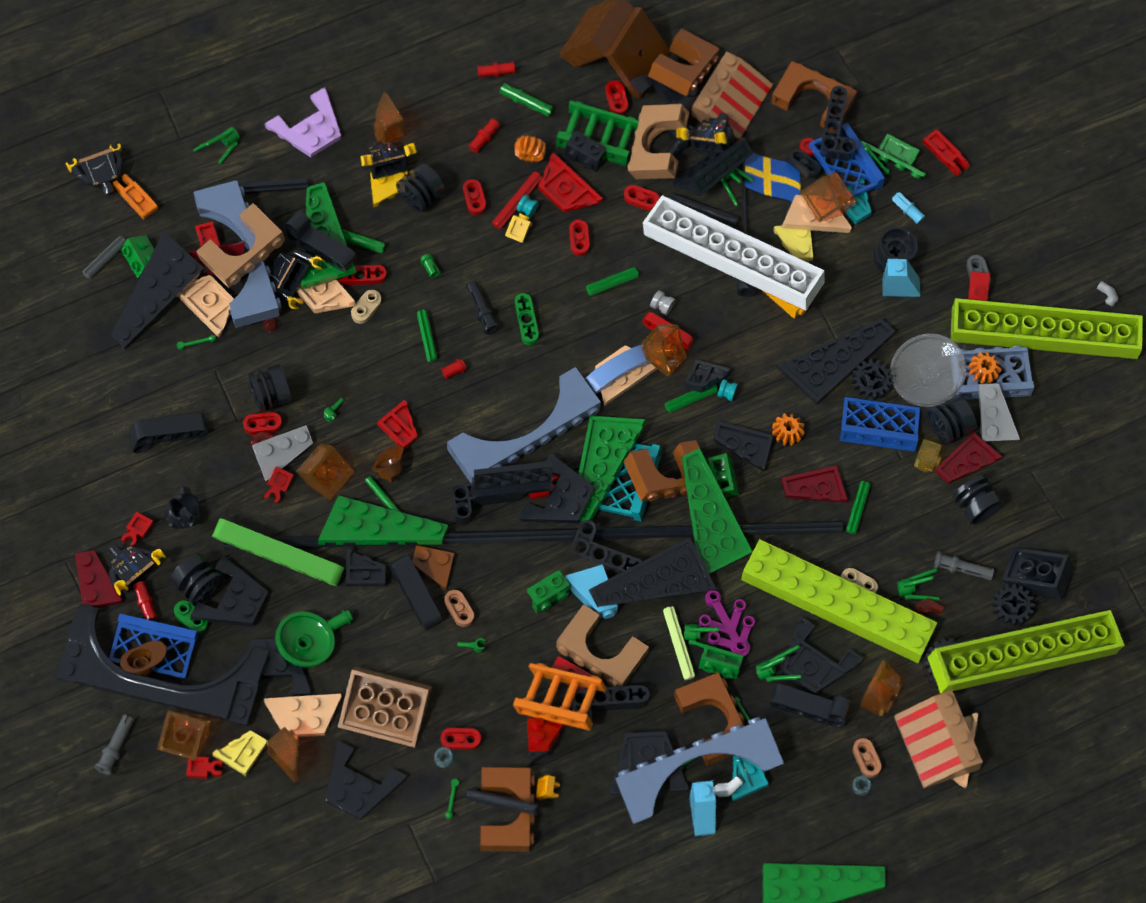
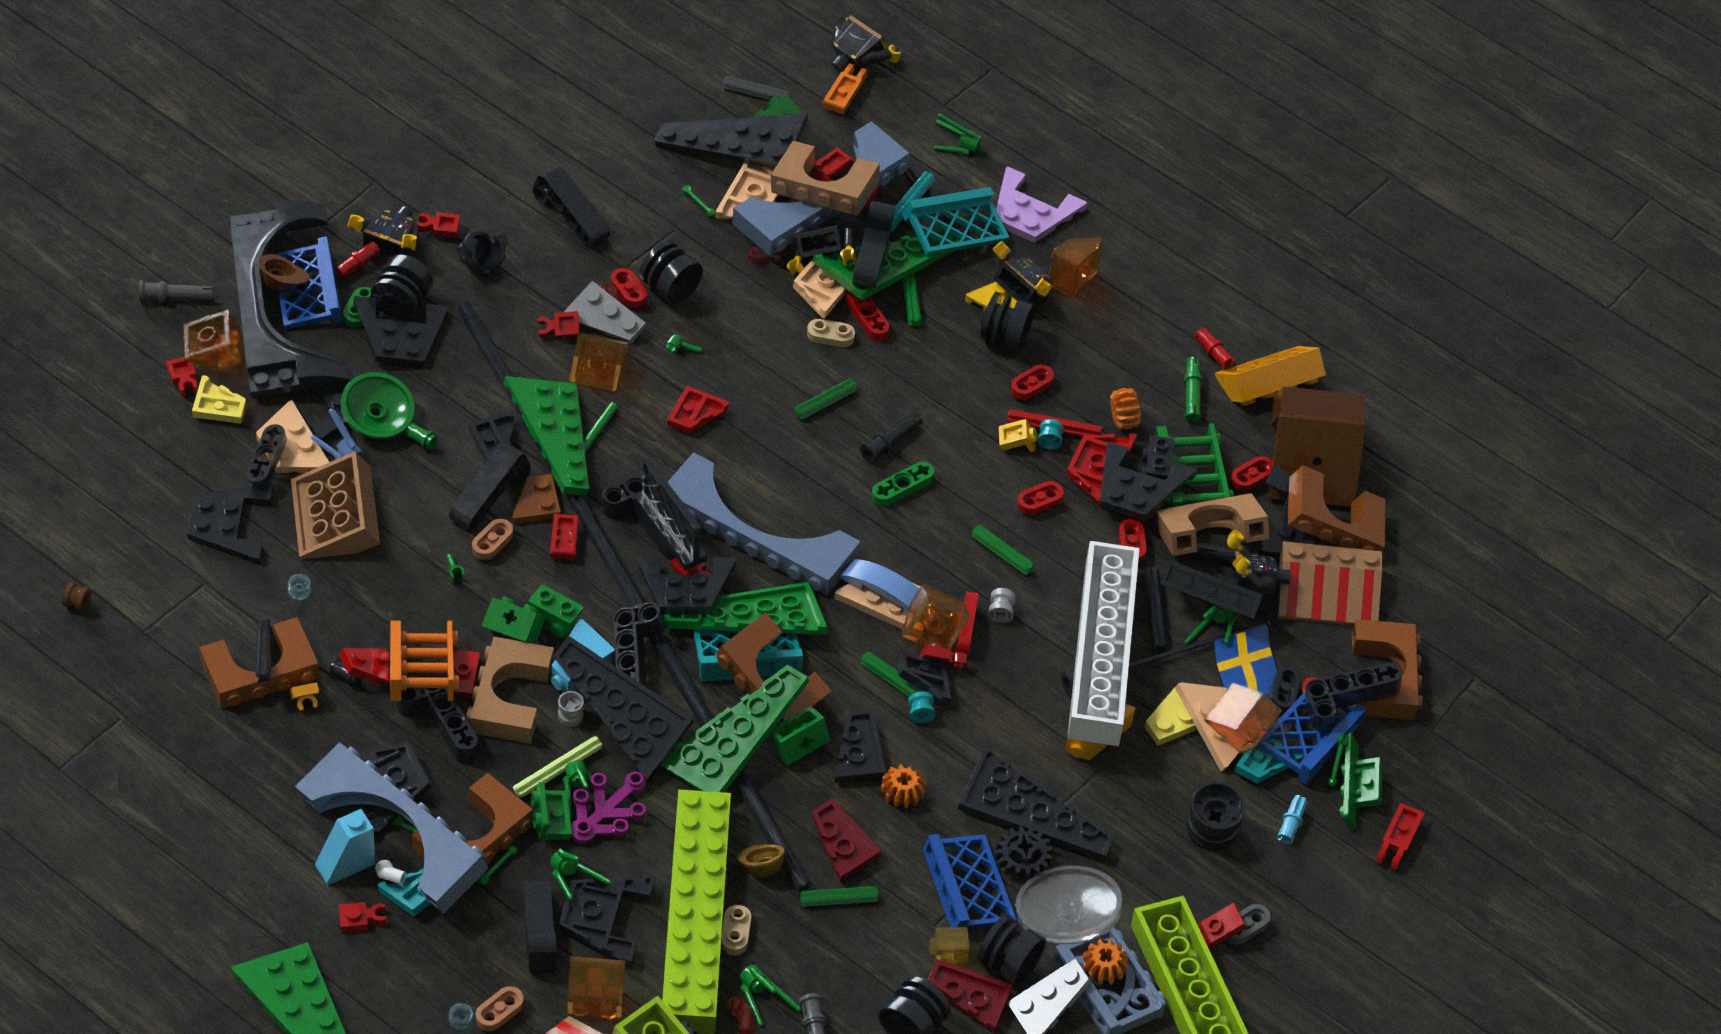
camera: 65 degrees right, 15 degrees down
dark red wing [75,550,123,608] -> none
bright green beam [212,518,344,586] -> none
clear orange slope [266,727,300,783] -> none
reddish brown piece [372,446,404,483] -> none
green pin [420,254,441,278] -> none
red pin [441,359,467,379] -> none
red plate [441,728,481,750] -> none
green hinge [445,779,459,819] -> none
red pin [468,119,500,153] -> none
medium azure slope [882,259,920,297] -> none
none -> black beam [246,424,287,489]
none -> medium blue plant [311,409,362,459]
none -> red plate [339,902,387,933]
none -> green brick [482,596,546,644]
none -> red plate [550,514,579,560]
none -> light grey wheel [558,691,584,727]
none -> pearl gold piece [737,844,785,878]
none -> teal axle [891,171,935,232]
none -> teal fence [902,187,1009,255]
none -> red plate [920,644,967,668]
none -> black wing [1100,442,1197,521]
none -> light orange slope [1215,346,1326,405]

